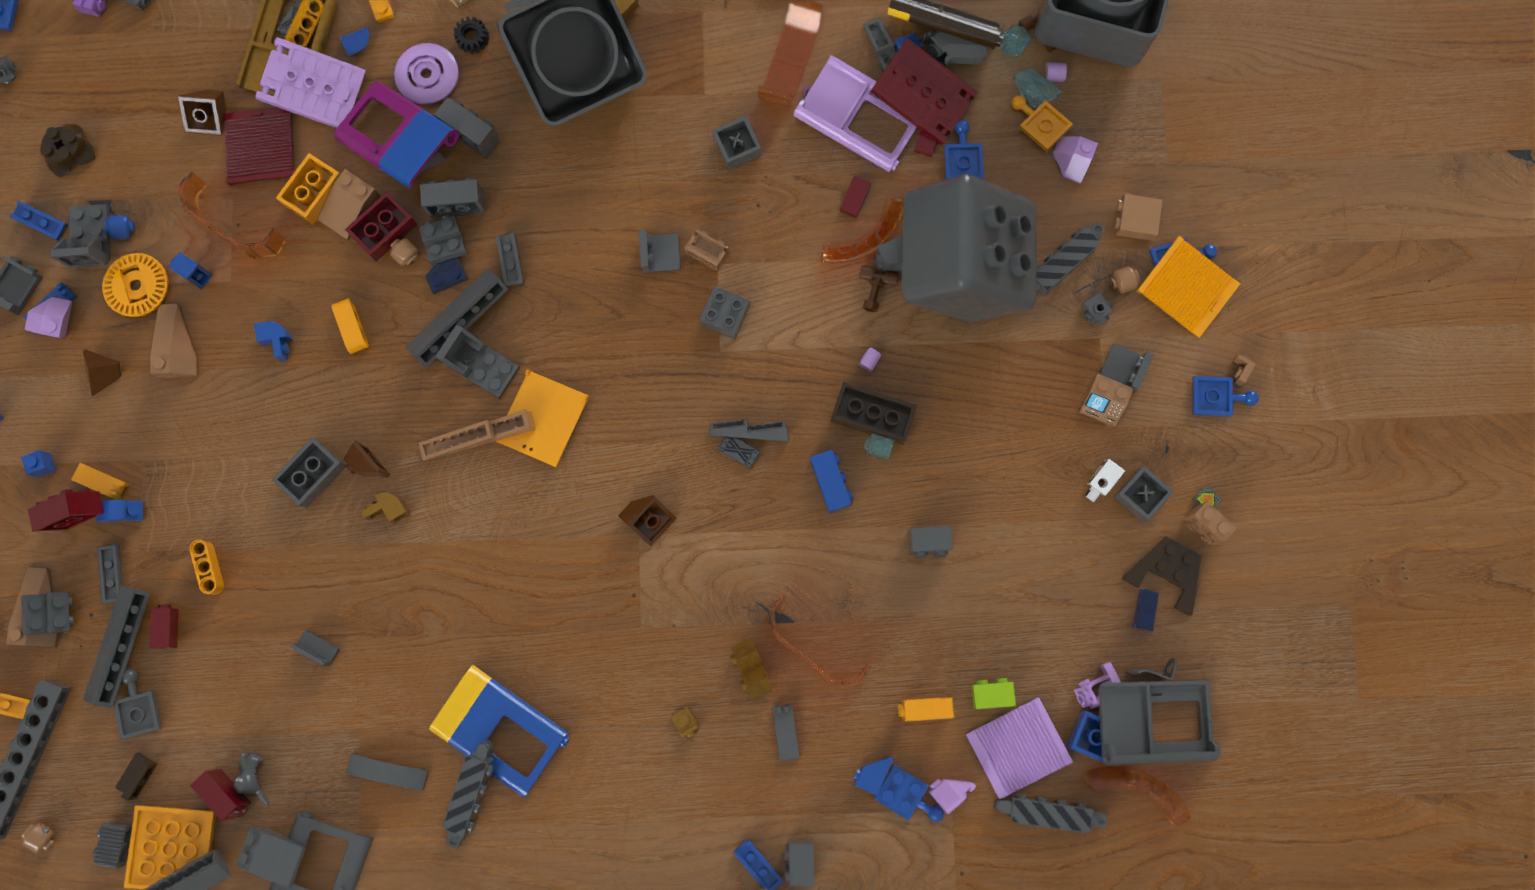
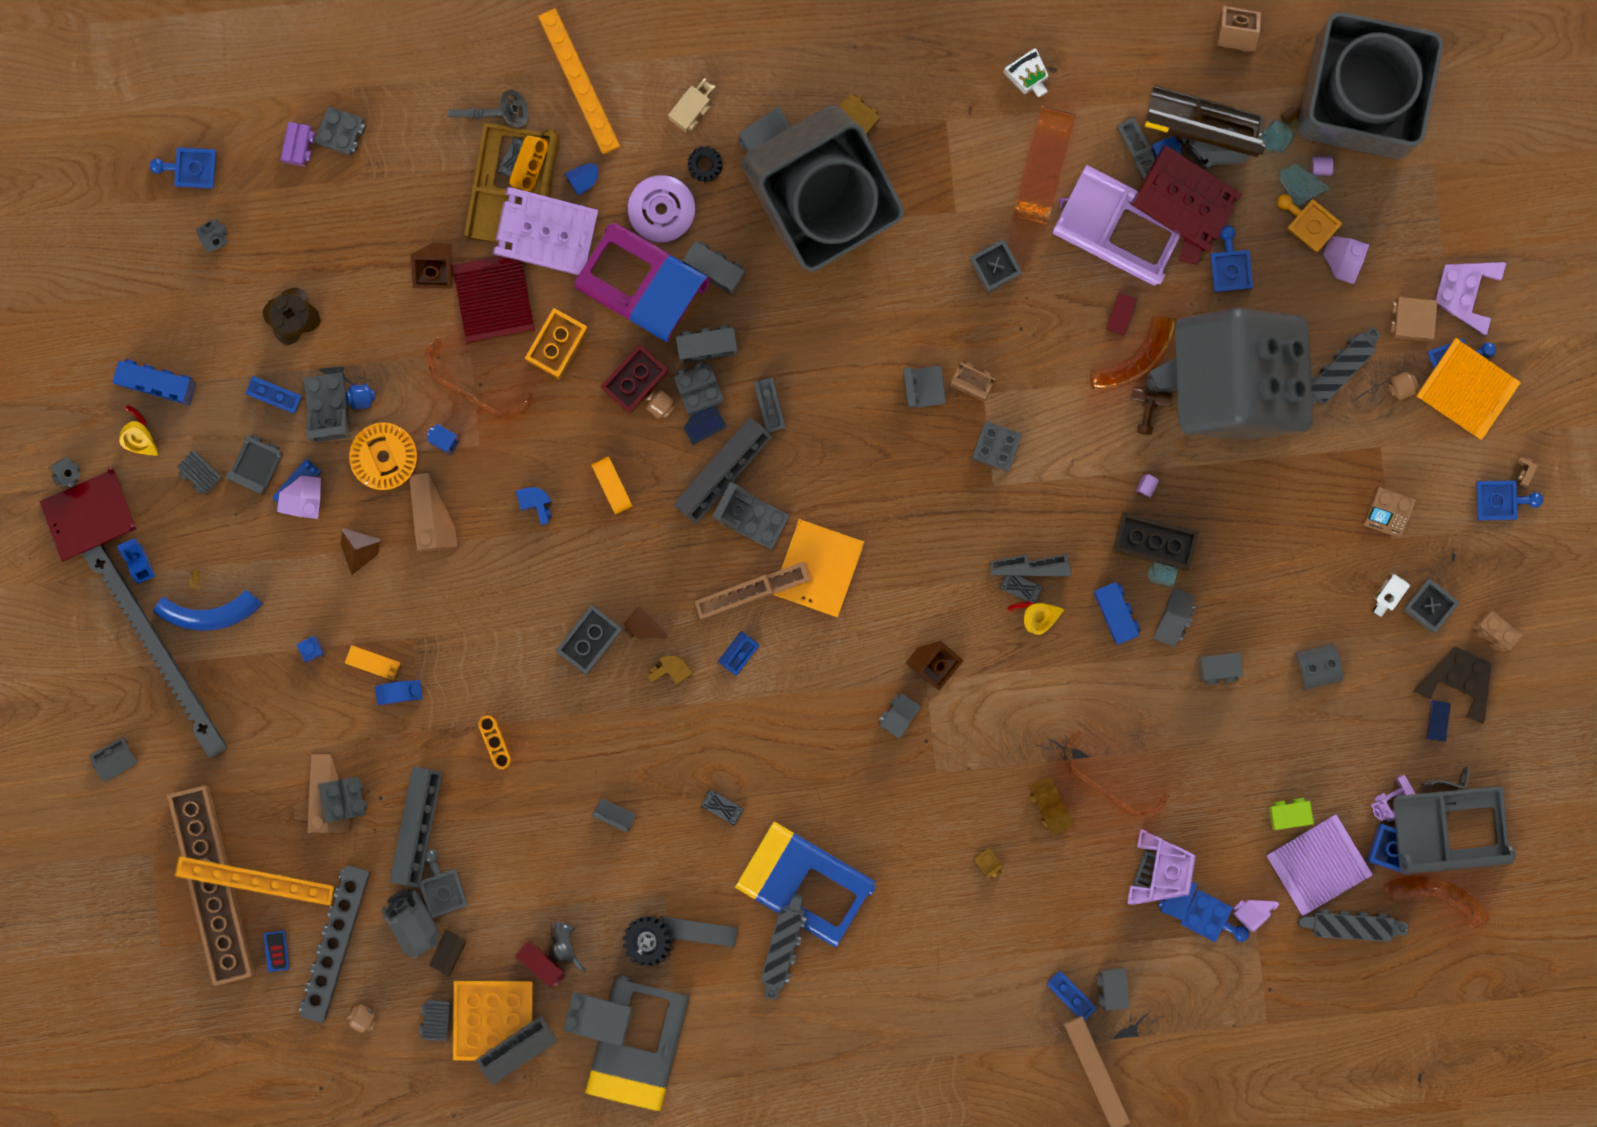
camera: 10 degrees left, 5 degrees up
dark red brick [28,489,104,532] -> none
dark grey tile [97,544,123,605] -> none
dark red brick [149,605,178,649] -> none
medium nougat slope [317,169,381,240] -> none
dark grey hinge [773,704,799,761] -> none
light orange window [898,697,954,721] -> none
dark grey brick [1080,293,1113,325] -> none
dark grey bracket [1100,344,1154,393] -> none
tile [1193,486,1222,507] -> none
none -> dark grey brick [381,889,440,958]
none -> black wheel [622,916,675,966]
none -> tile [701,790,744,825]
none -> blue slope [718,631,760,676]
none -> dark grey brick [879,694,921,739]
none -> yellow piece [1008,602,1065,635]
none -> lavender wing [1128,829,1196,905]
none -> dark grey slope [1132,850,1156,888]
none -> dark grey brick [1153,588,1196,647]
none -> dark grey brick [1295,644,1343,690]
none -> lavender wing [1435,262,1506,336]

